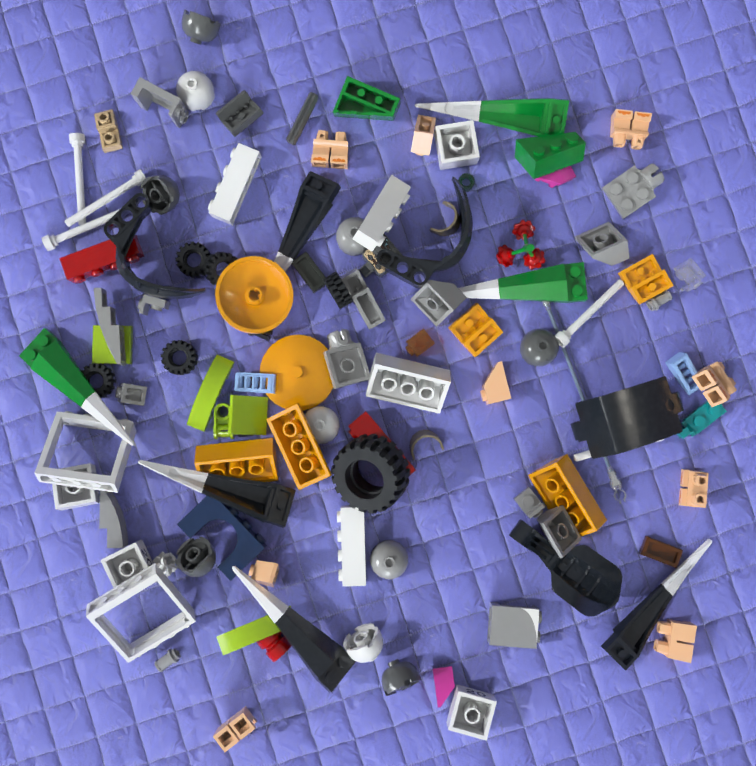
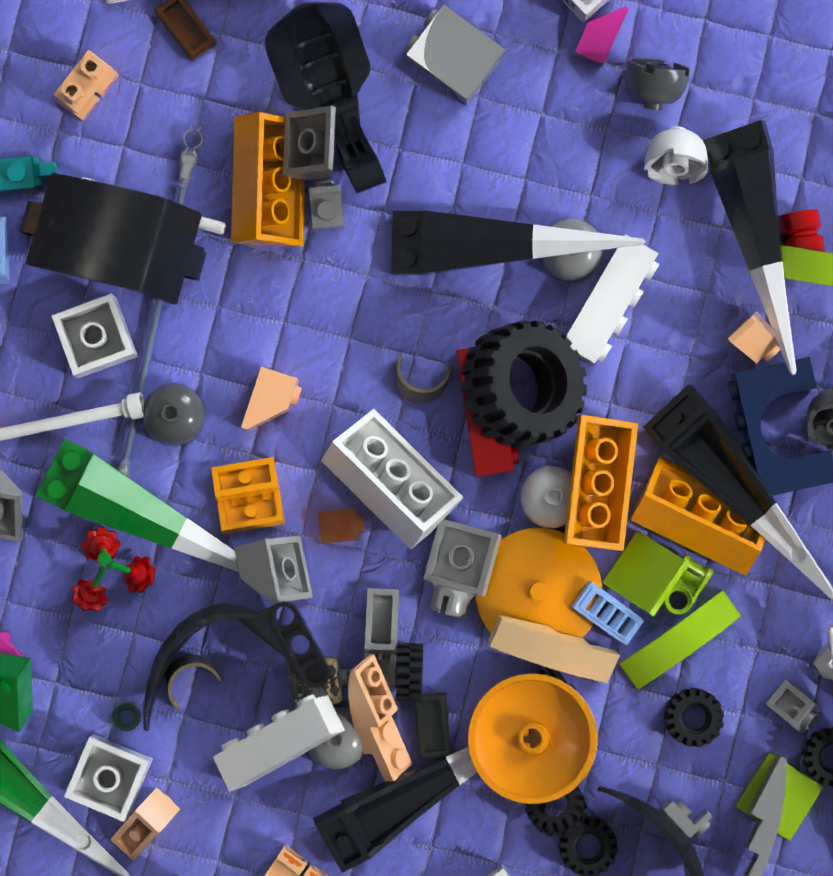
camera: 145 degrees left, 0 degrees up
none -> white brick [52,294,138,379]
none -> light nougat slope [348,654,413,782]
none -> black plate [391,210,646,276]
none -> tan slope [487,615,620,683]

